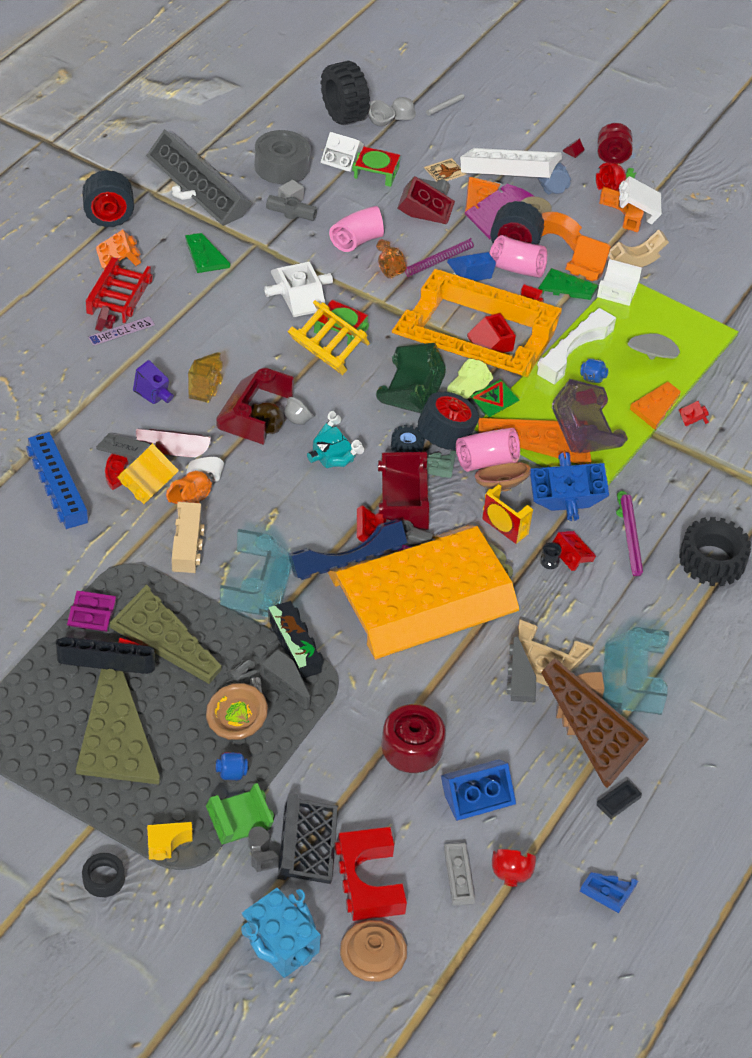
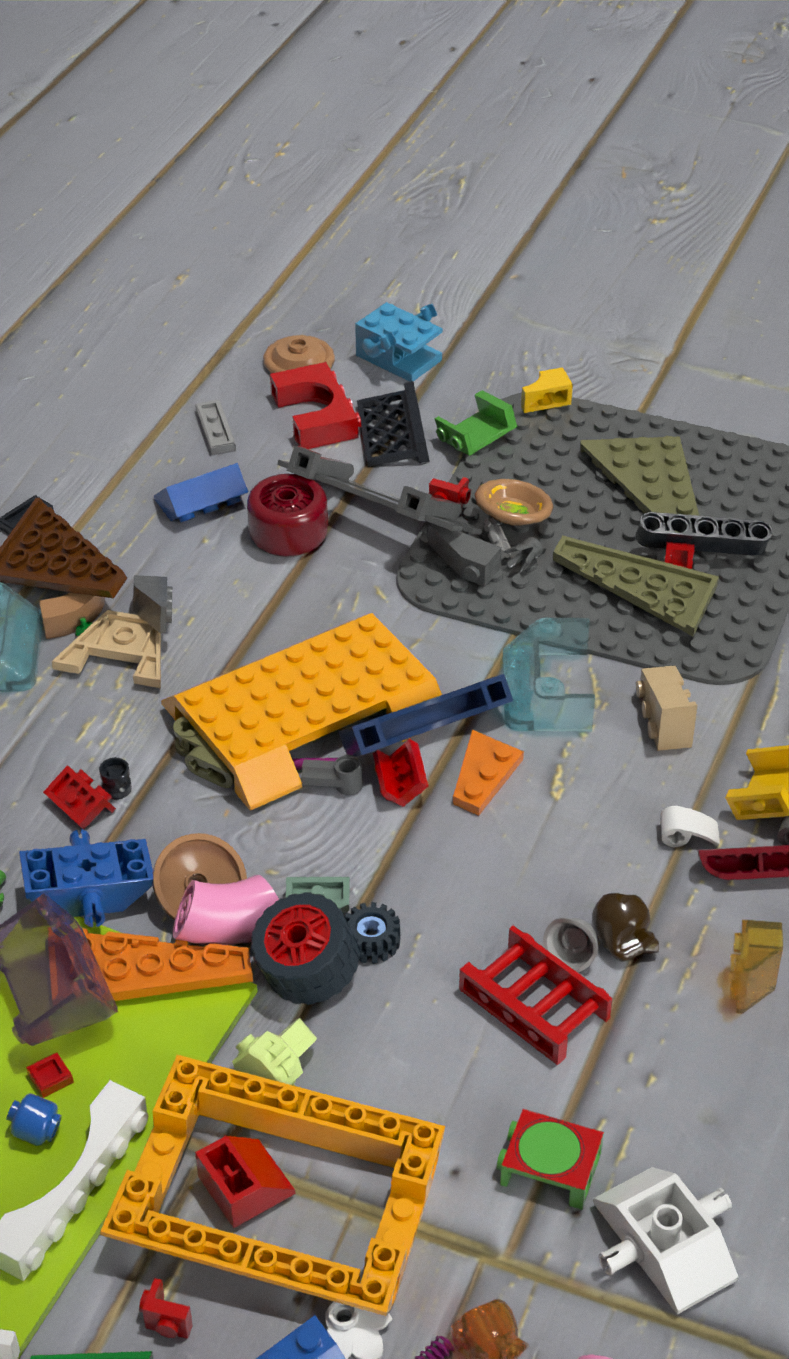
camera: 175 degrees right, 5 degrees down
magenta slope [67,590,117,632] -> none
black tyre [82,853,125,898] -> none
orange helmet [166,471,212,504] -> none
dark red windscreen [216,368,294,445] -> none
blue head [216,752,248,781] -> none
flat silver leg [248,827,278,872] -> none
black brick [268,601,324,679] -> none
yellow fence [287,300,370,375] -> none
teal torso [307,411,364,468] -> none
clear green windscreen [376,343,446,414] -> none
dark red windscreen [378,452,429,530] -> none
green piece [470,379,520,417] -> none
yellow panel [482,484,533,544] -> none
red cylinder [492,849,536,887] -> none
blue wing [580,872,638,913] -> none
none -> dark grey fence [277,445,483,535]
none -> red bracket [429,477,471,507]
none -> orange wing [453,730,524,816]
none -> red fence [459,925,612,1065]

